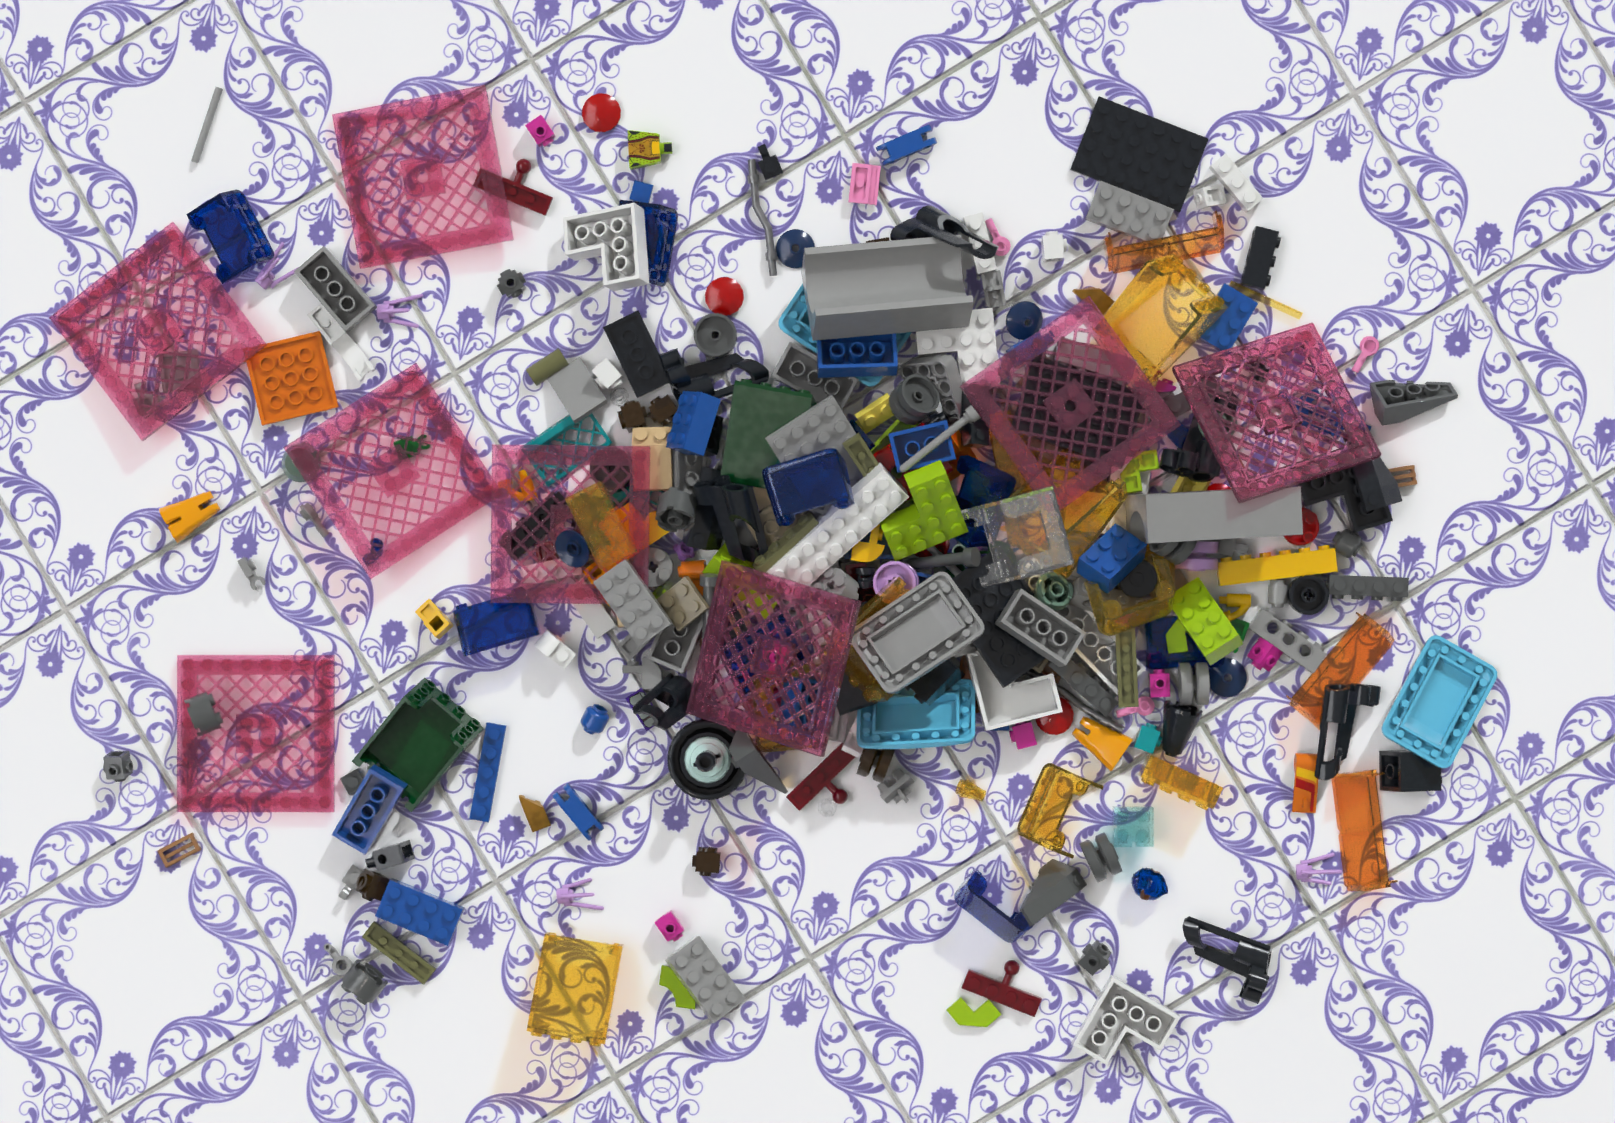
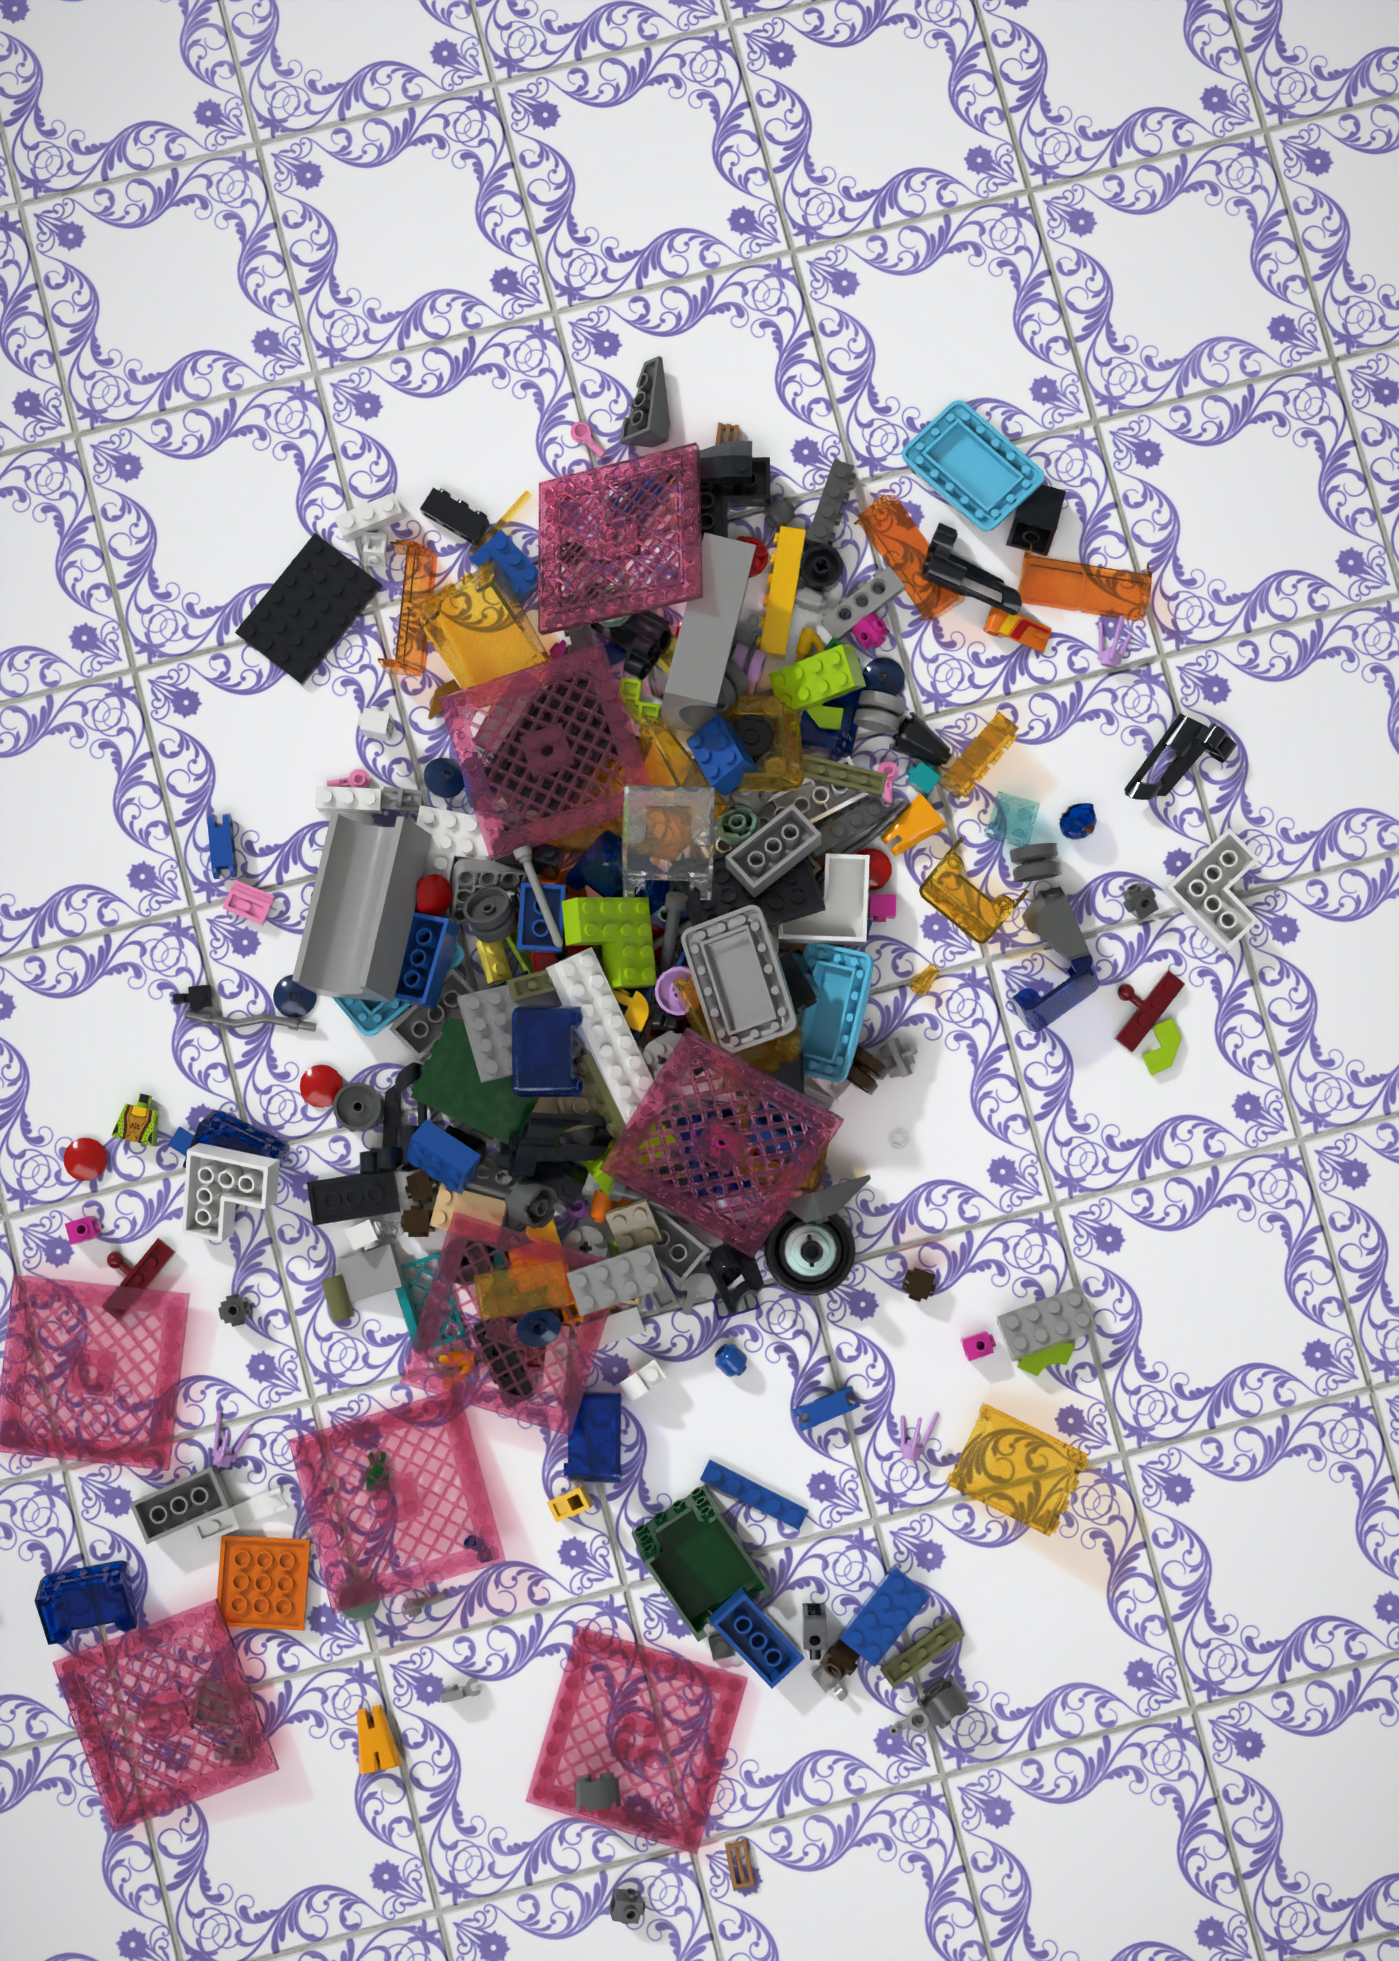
camera: 70 degrees left, 5 degrees down
lavender plant [255,242,298,290] -> none
pearl gold slope [519,795,551,832] -> none
dark red plate [786,742,855,811] -> none
black panel [890,205,999,259] -> none
light grey brick [1085,181,1174,248] -> none
dark pink brick [1148,669,1170,698] -> none
none -> red dish [416,874,452,917]

